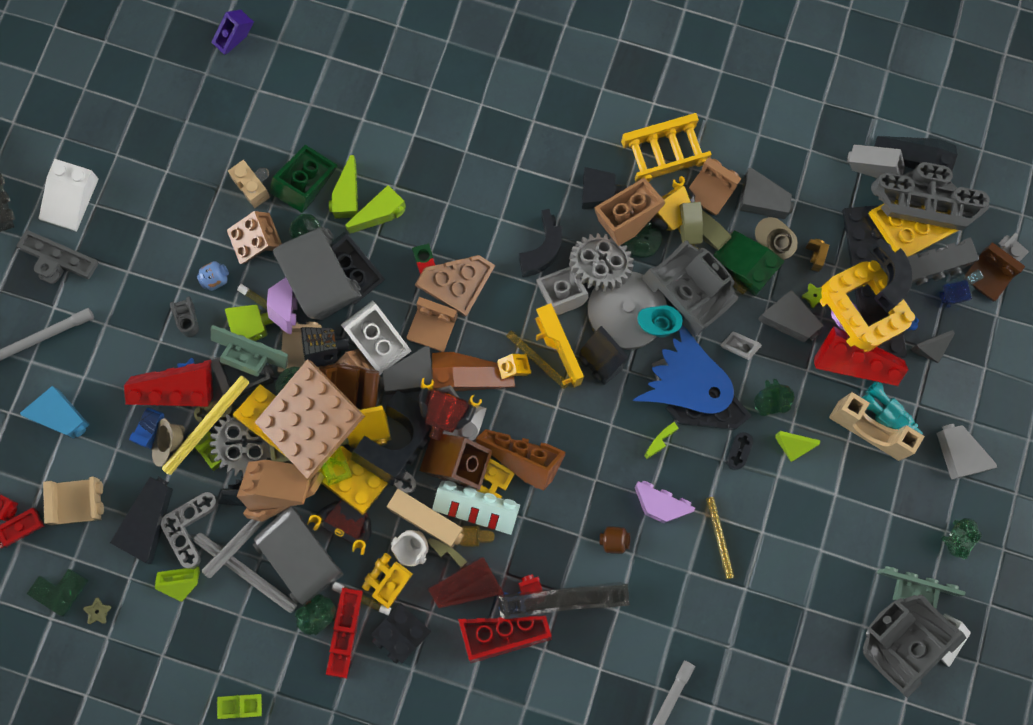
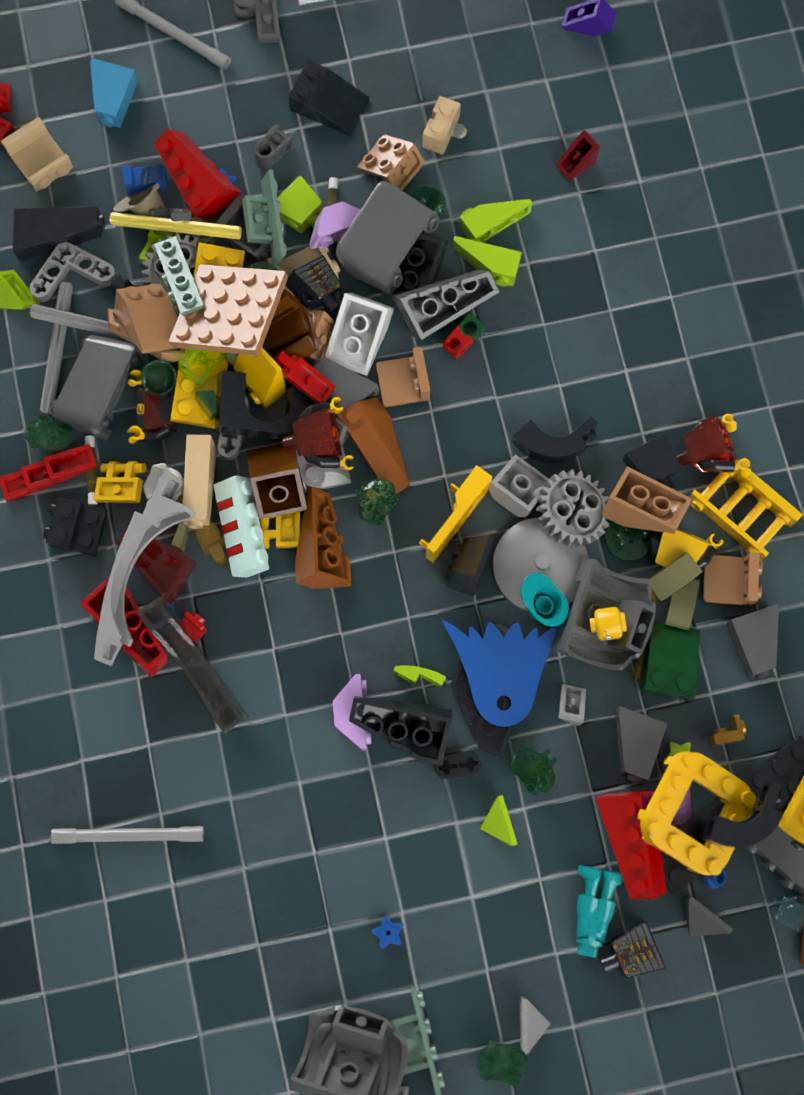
camera: 65 degrees right, 0 degrees up
medium blue head [197,261,229,291] -> none
dark green slope [269,145,337,213] -> none
medium nougat plate [415,255,495,317] -> none
yellow bracket [497,354,531,379] -> none
clear yellow bar [506,330,570,390] -> none
reddish brown head [599,526,630,554] -> none
clear yellow piece [706,497,735,579] -> none
dark tan piece [755,217,798,260] -> none
tan arch [829,392,925,461] -> none
light grey slope [936,424,997,480] -> none
clear blue bracket [939,280,972,308] -> none
none -> light grey slope [94,470,196,666]
none -> clear green hair [140,360,176,396]
none -> dark grey piece [149,208,191,222]
none -> bracket [154,236,204,316]
none -> clear green slope [195,390,217,421]
none -> red hinge [273,351,336,403]
none -> black slope [288,60,369,136]
none -> black wedge [349,696,452,766]
none -> clear green plate [354,478,399,525]
none -> blue plate [371,915,404,950]
none -> dark grey wedge [392,269,499,340]
none -> light grey slope [520,997,550,1054]
none -> dark red slope [555,130,600,181]
none -> yellow head [590,607,626,641]
none -> torso [599,920,666,978]
none -> clear red torso [677,414,751,477]

